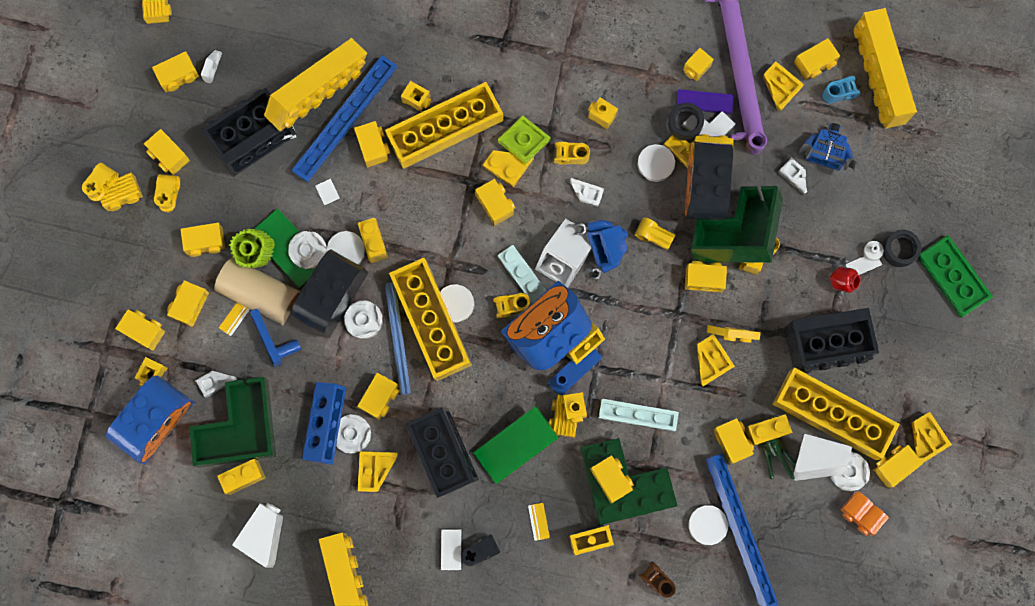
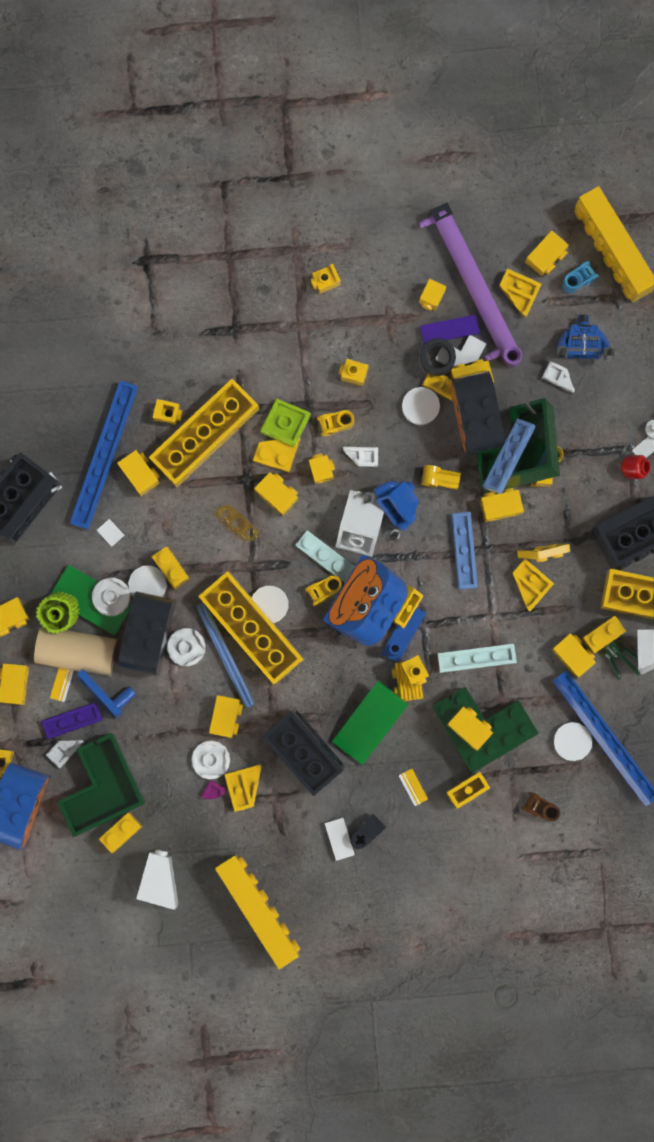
camera: 15 degrees left, 5 degrees up
yellow brick [264,38,367,131] -> none
blue brick [302,382,346,465] -> none
none -> dark purple tile [41,702,103,740]
none -> magenta tile [201,780,228,799]
none -> clear yellow piece [218,505,259,541]
none -> yellow brick [309,454,335,485]
none -> yellow brick [310,264,341,294]
none -> medium blue tile [451,512,478,590]
none -> medium blue tile [483,419,535,494]

